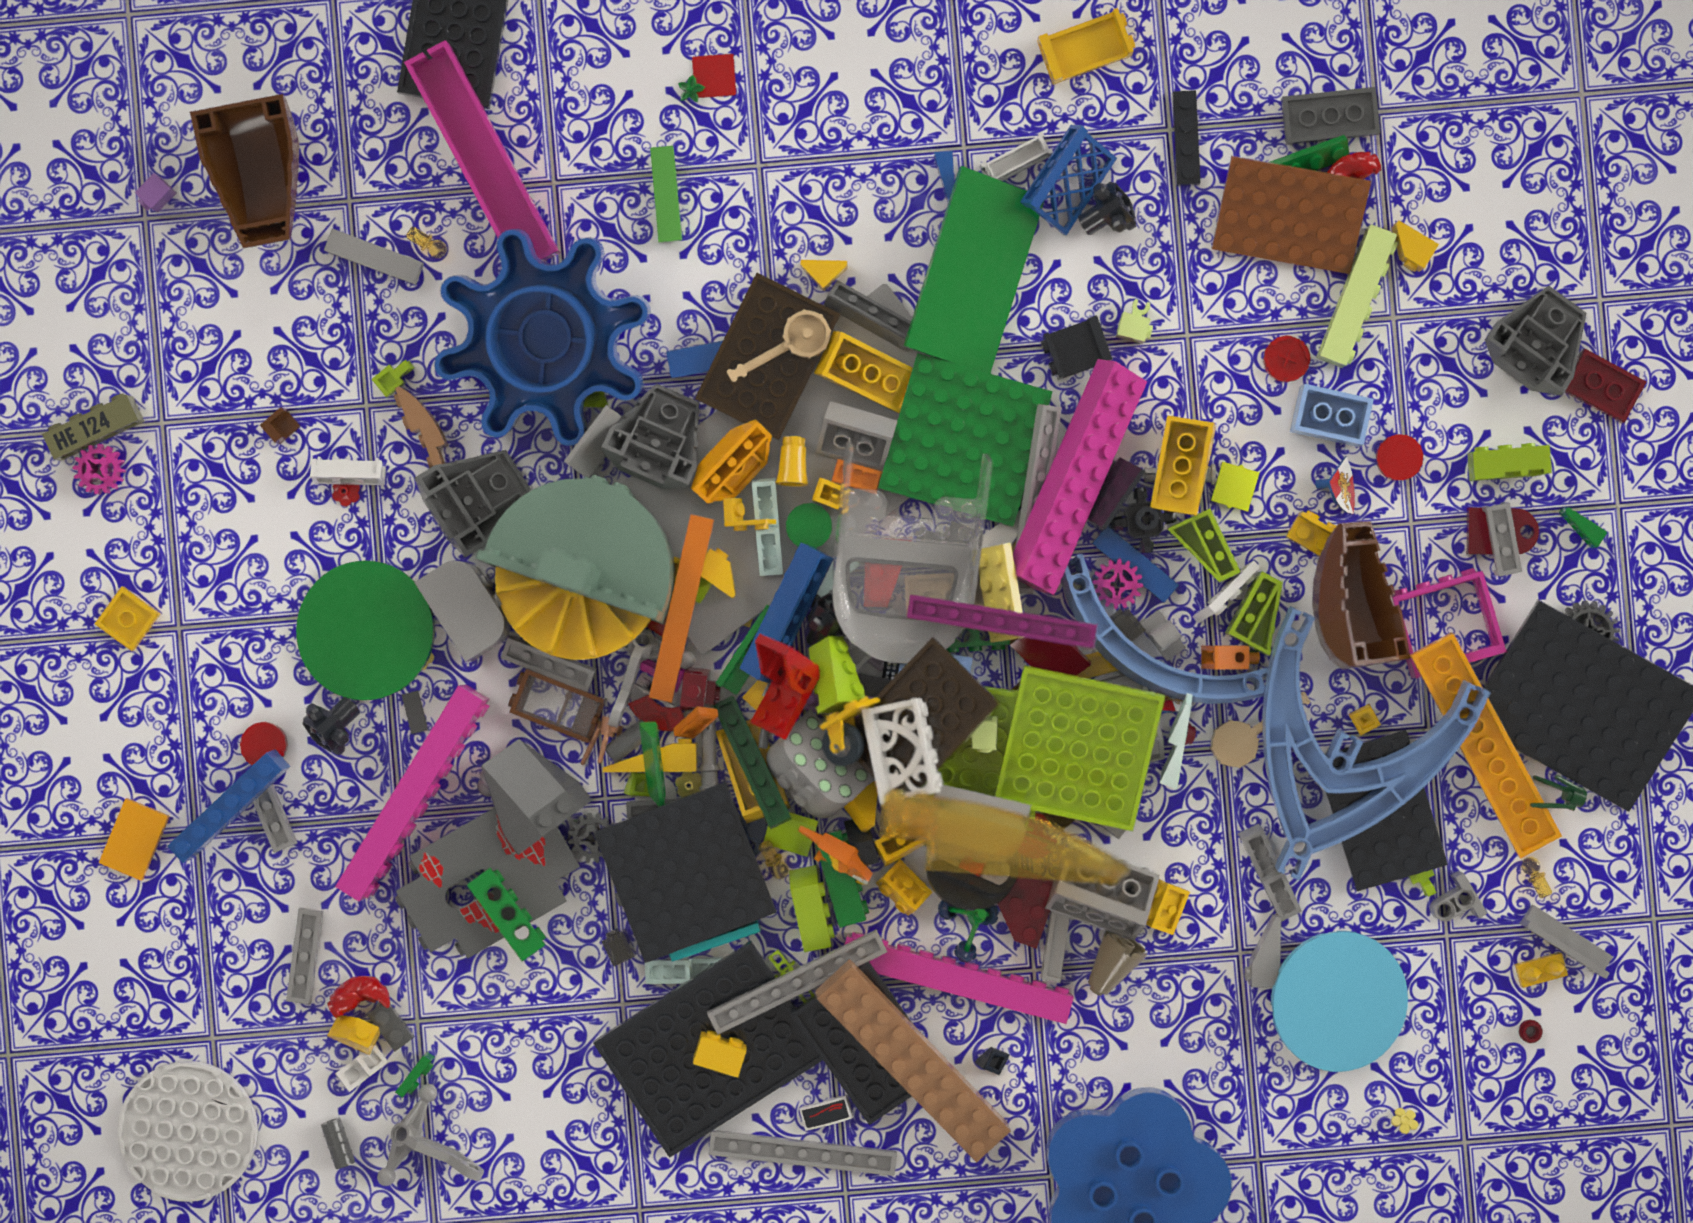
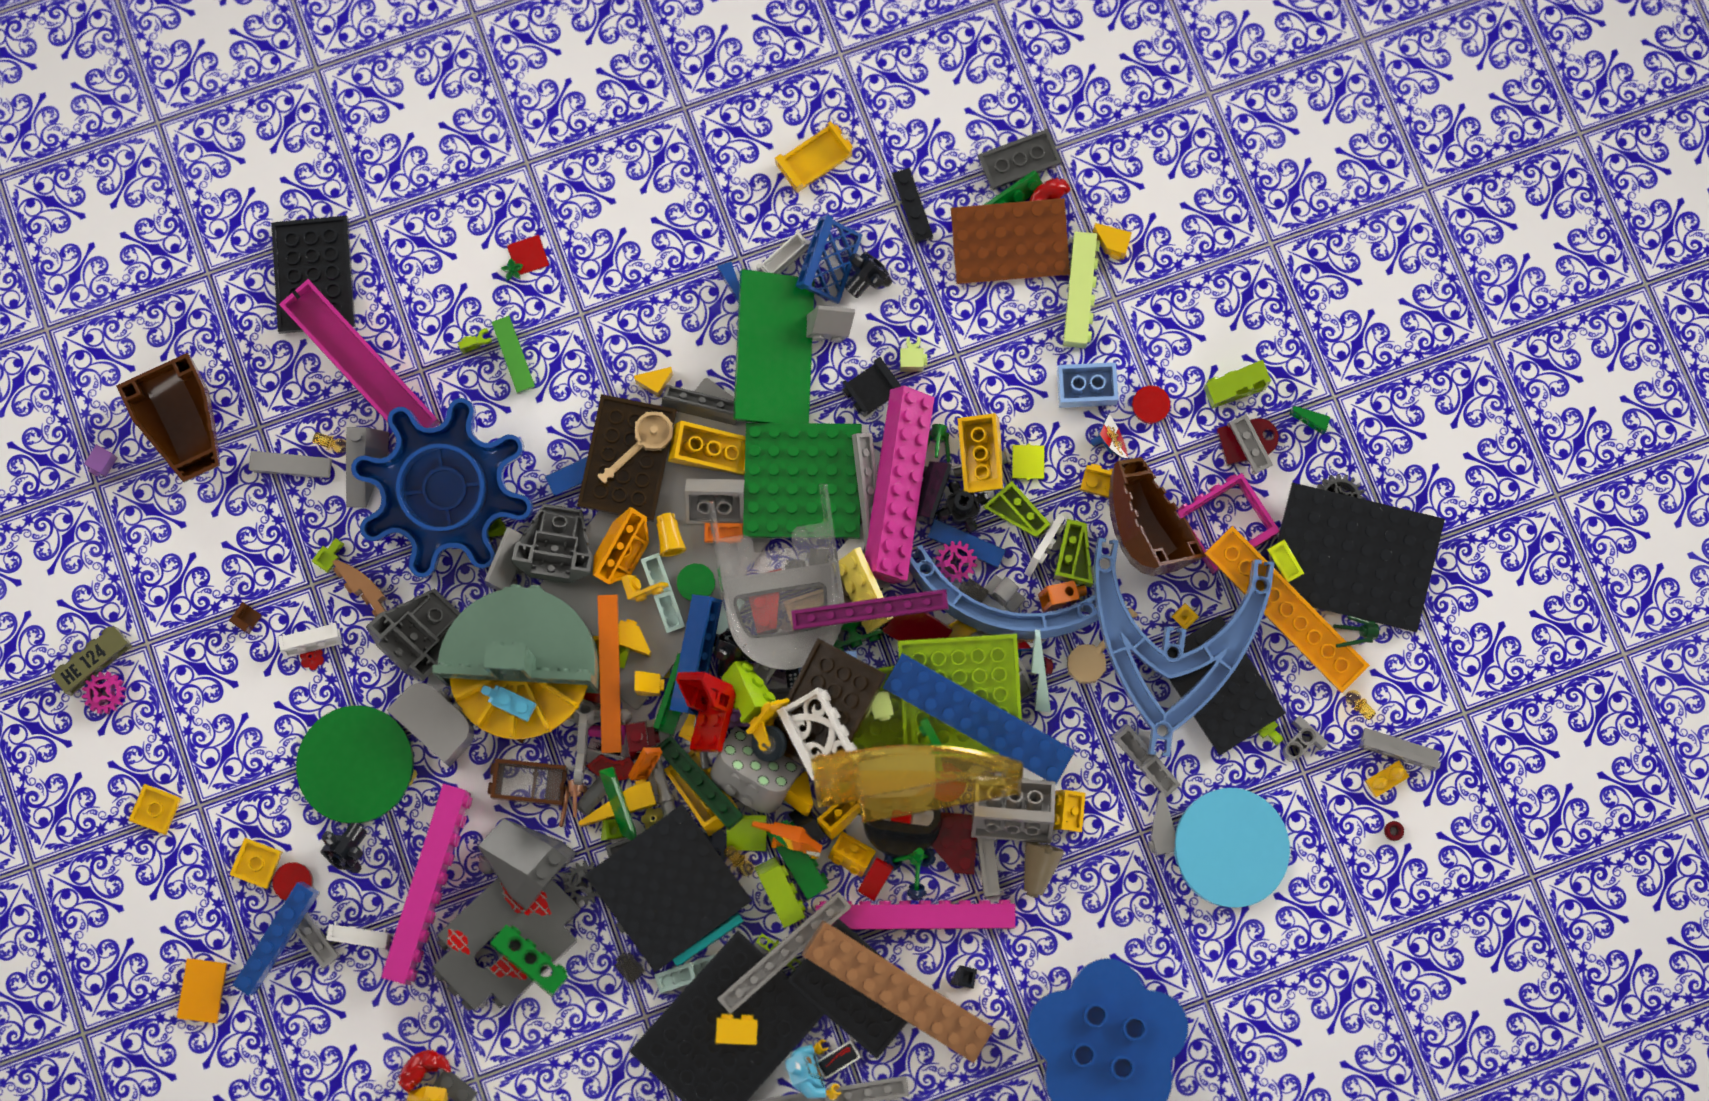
camera: 15 degrees left, 10 degrees down
light grey plate [286,908,324,1004] -> none
dark grey sticker [402,691,428,734] -> none
light grey plate [501,635,596,692] -> none
yellow slope [812,478,854,513] -> none
red tile [1263,335,1311,383] -> none
light yellow plant [1391,1108,1418,1134] -> none
dark grey wedge [1485,286,1587,396] -> none
dark red tile [1564,349,1647,423] -> none
none -> yellow plate [229,838,283,889]
none -> white container [326,921,391,950]
none -> light grey wedge [346,427,389,508]
none -> lime plate [457,328,492,354]
none -> medium azure hinge [480,685,537,722]
none -> yellow slope [634,671,665,696]
none -> medium azure torso [785,1039,841,1100]
none -> light grey slope [807,305,855,343]
none -> red tile [857,857,894,901]
none -> blue plate [883,653,1075,785]
none -> green plate [919,717,947,757]
none -> green plant [926,424,950,463]
none -> neon yellow tile [1267,540,1304,582]

